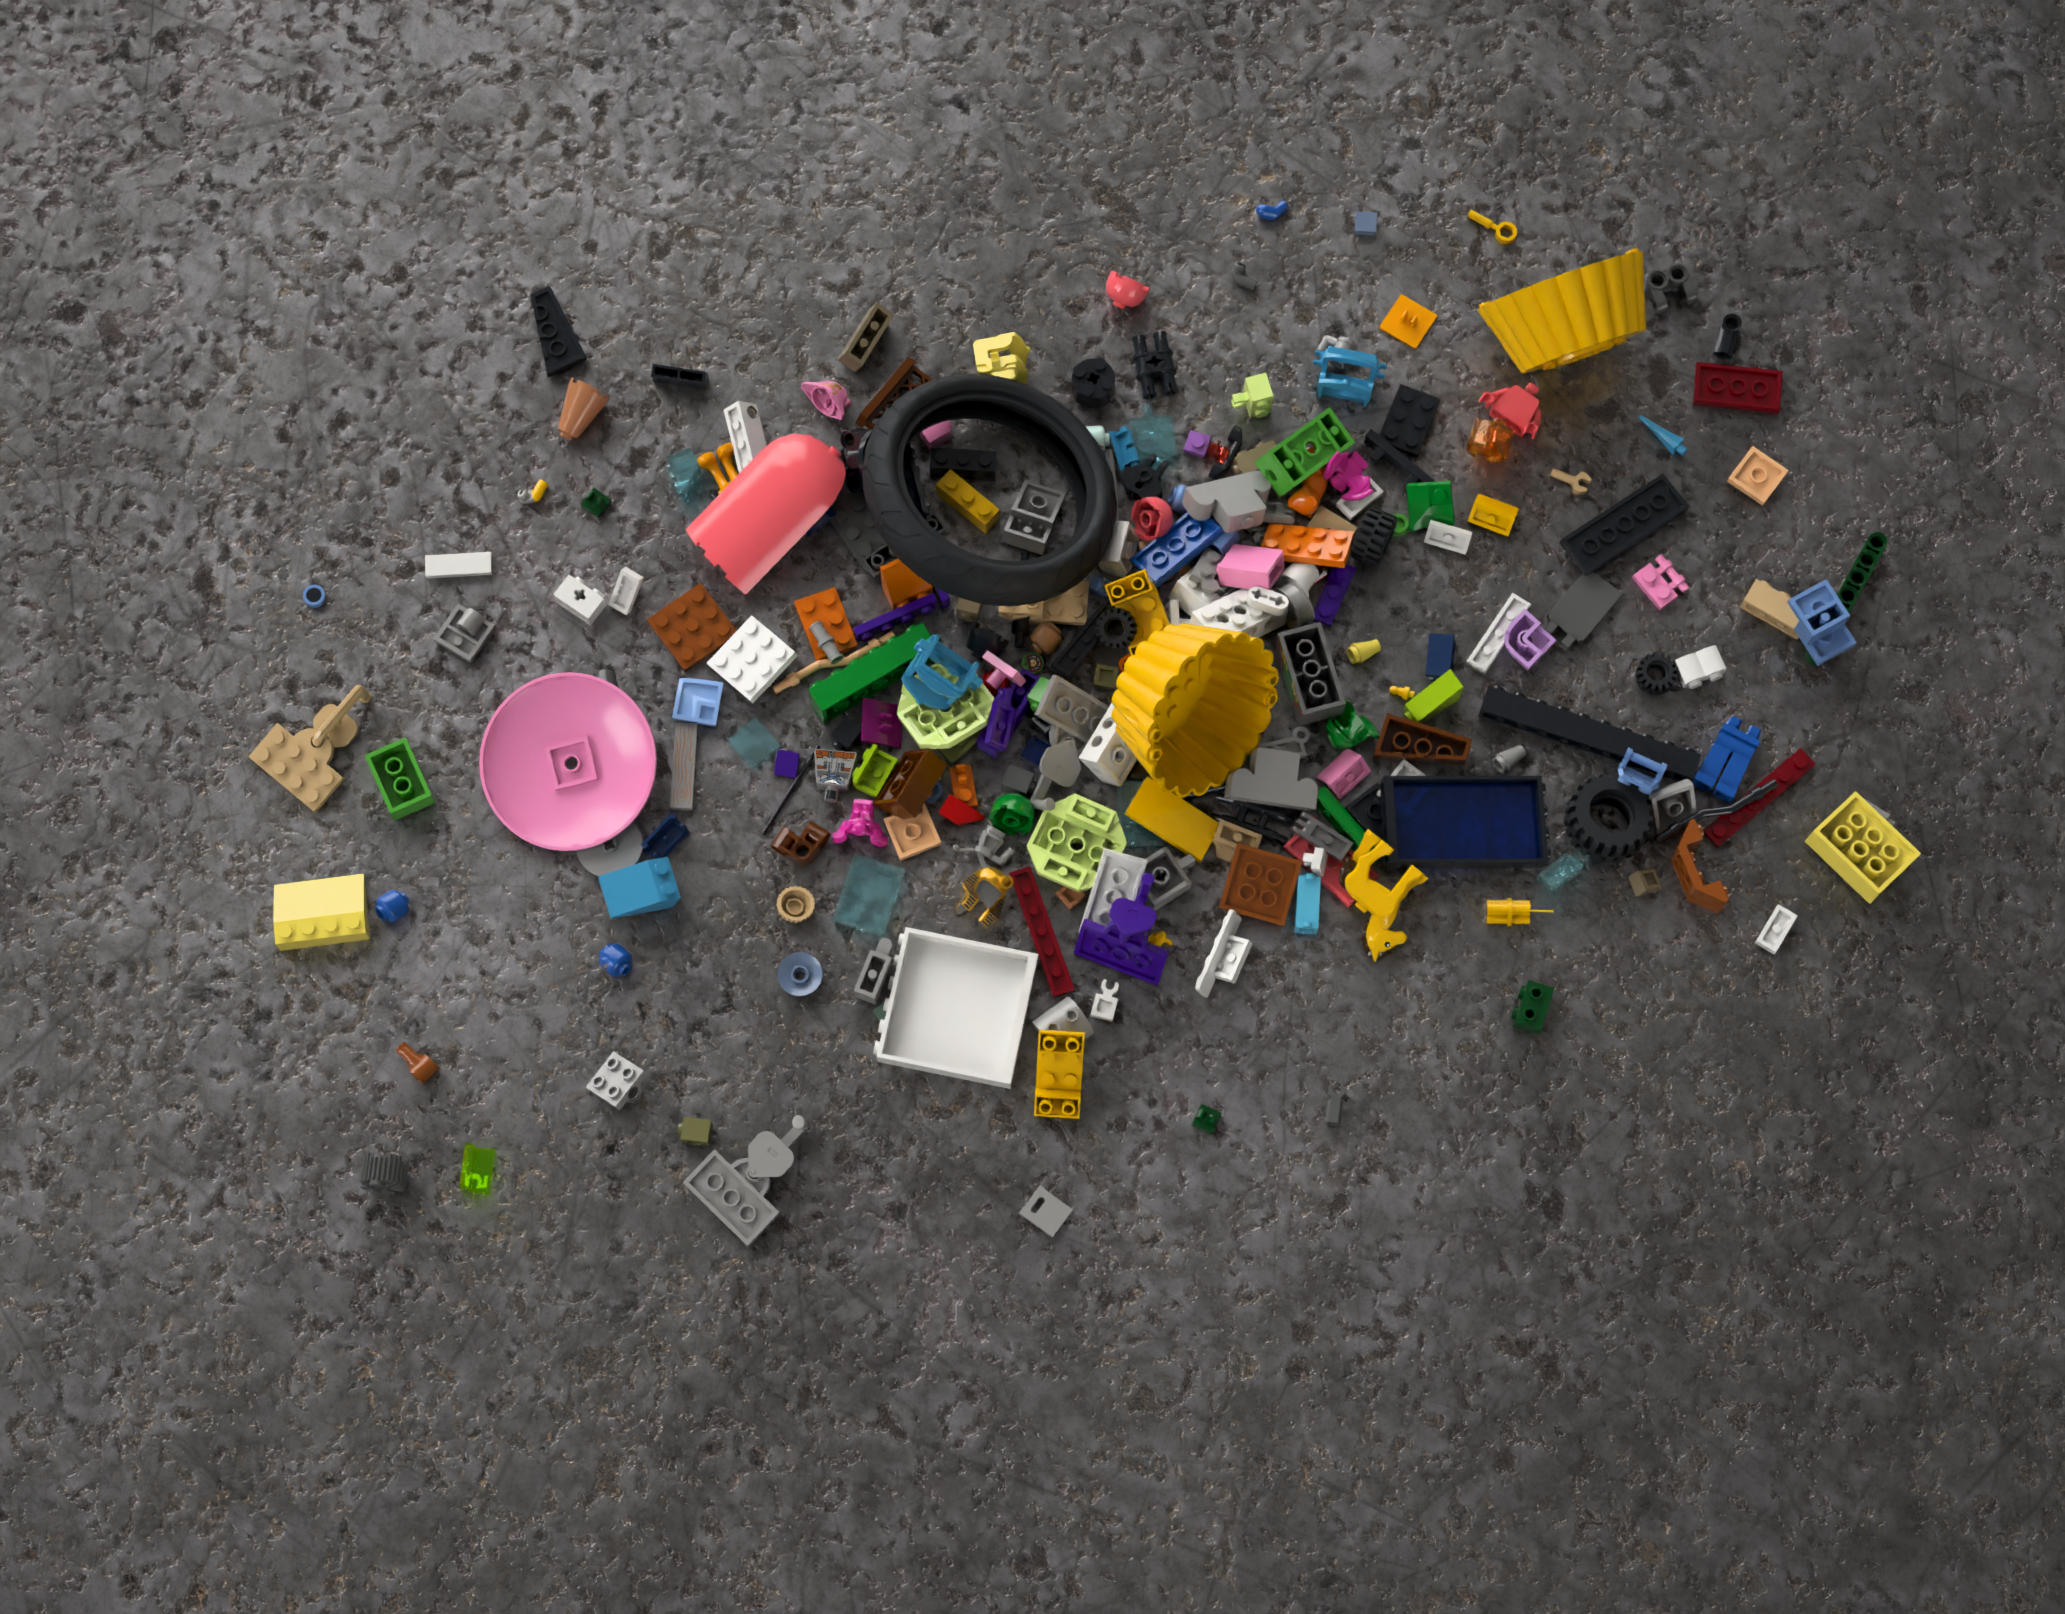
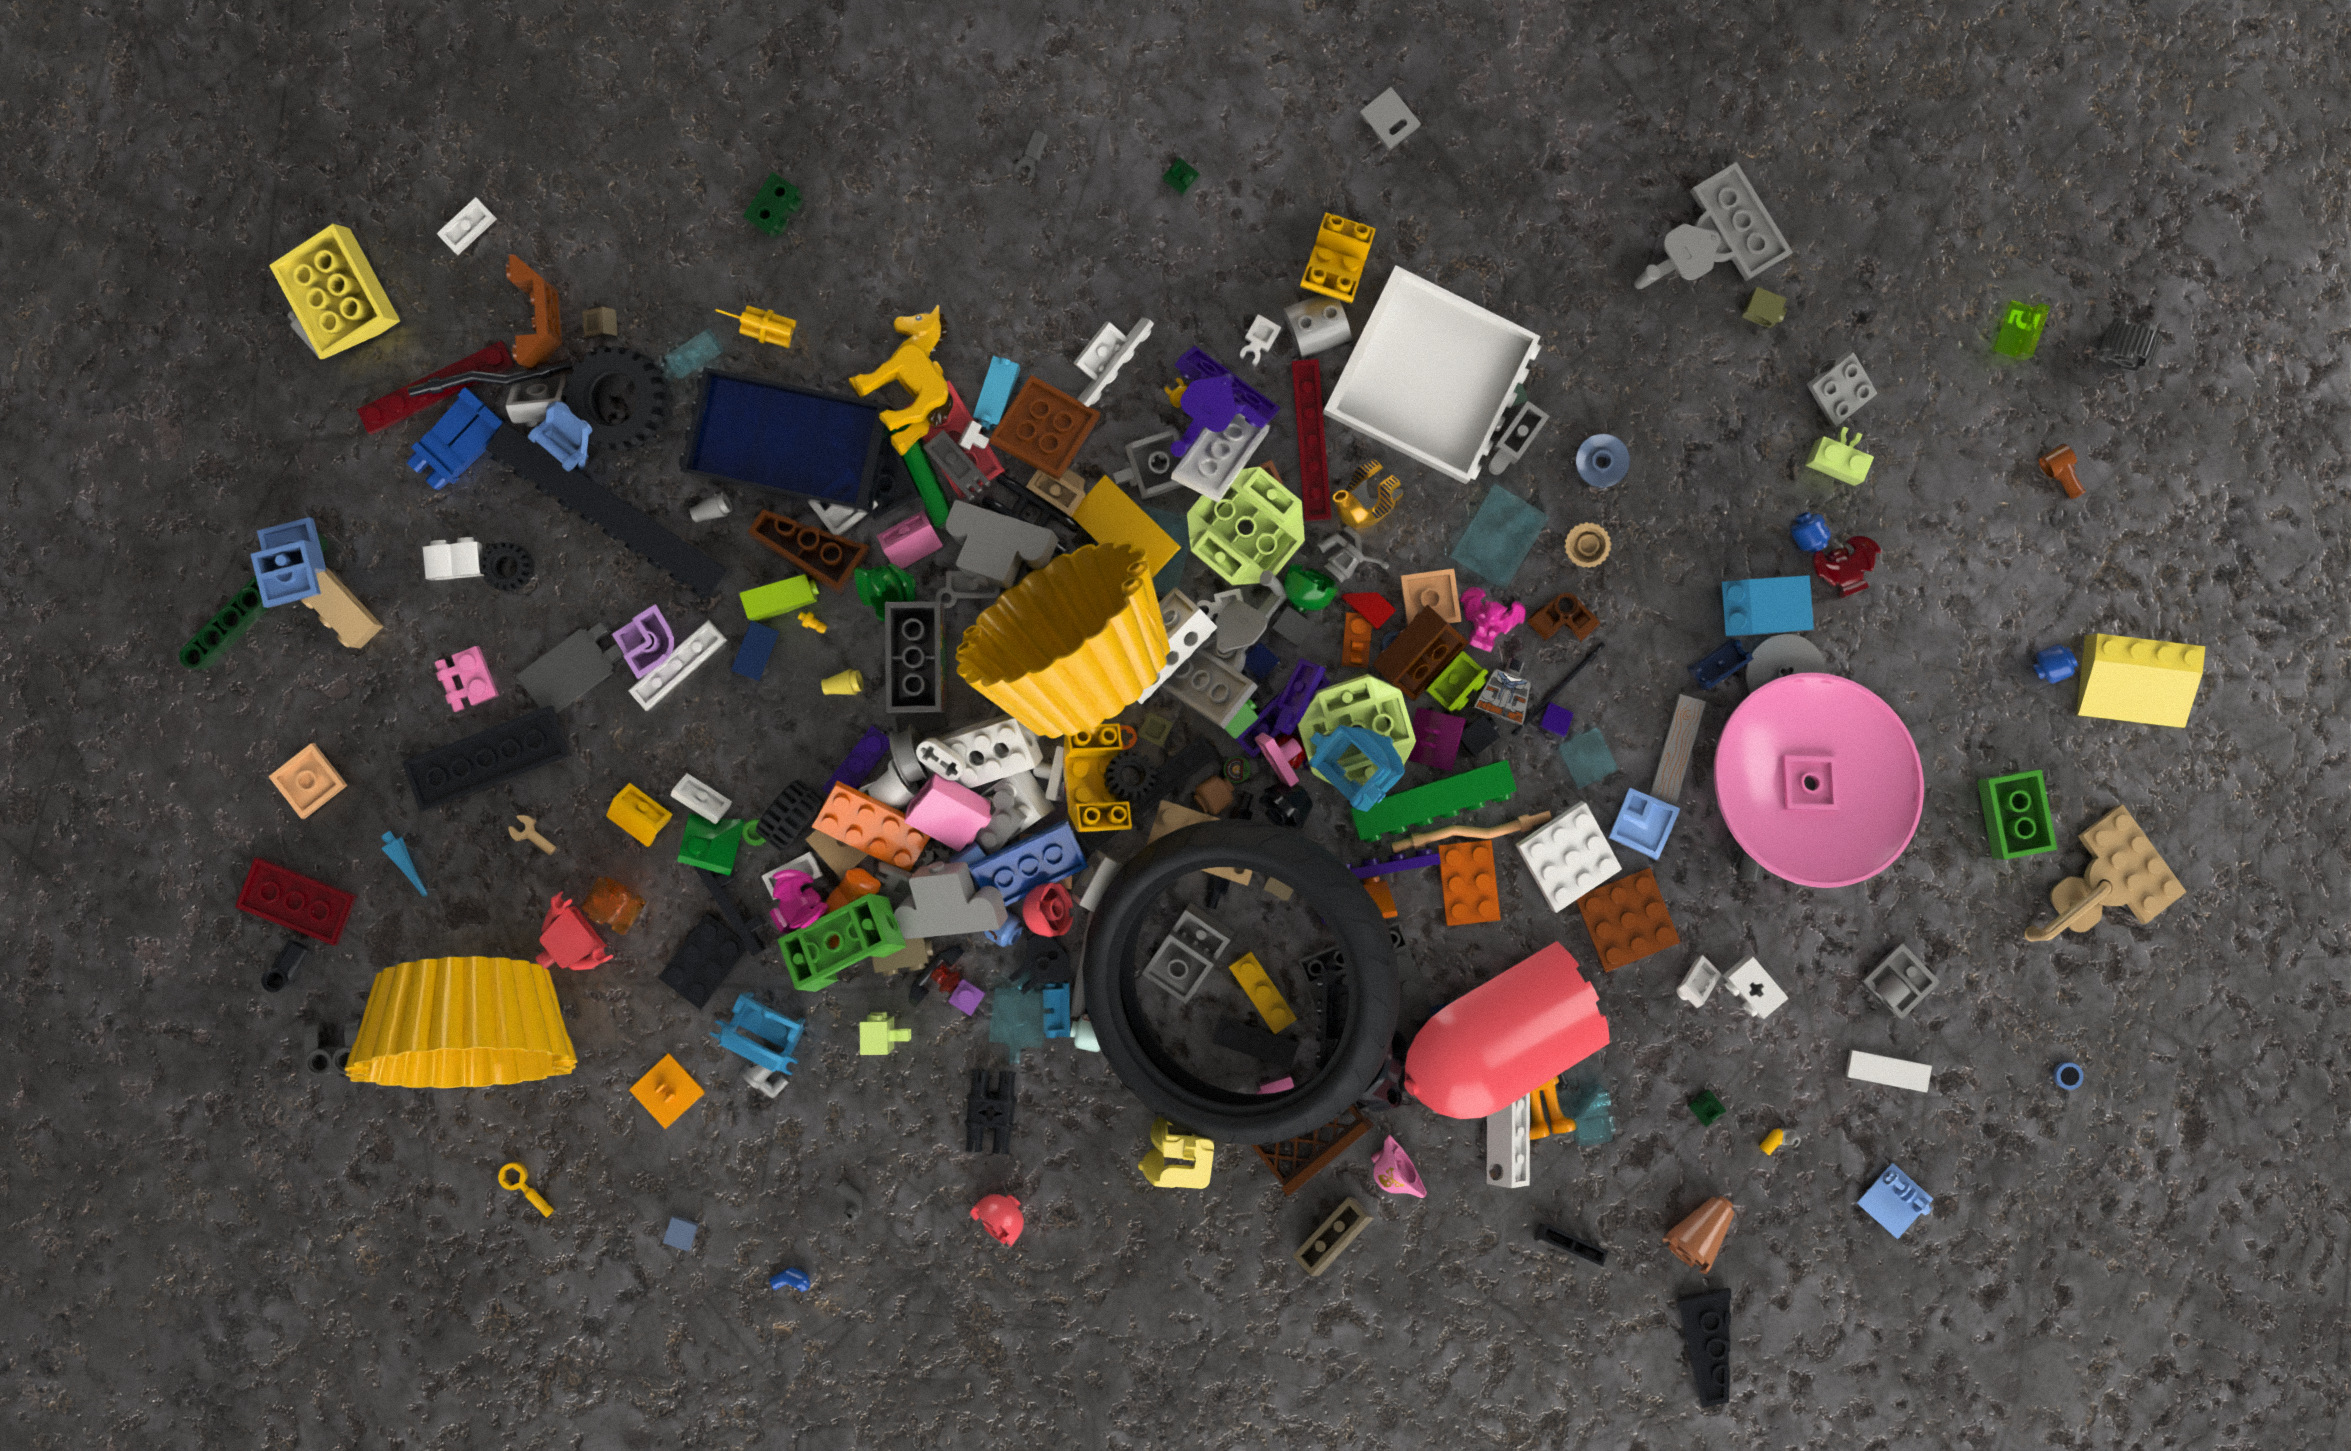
camera: 160 degrees left, 15 degrees up
light grey pin [809,621,843,664] -> none
black brick [1071,358,1115,408] -> none
medium blue piece [1089,576,1111,597] -> none
none -> white plate [1197,588,1244,620]
none -> yellowish green brick [1805,427,1874,486]
none -> dark red animal [1812,536,1882,599]
none -> light blue hinge [1857,1163,1933,1239]

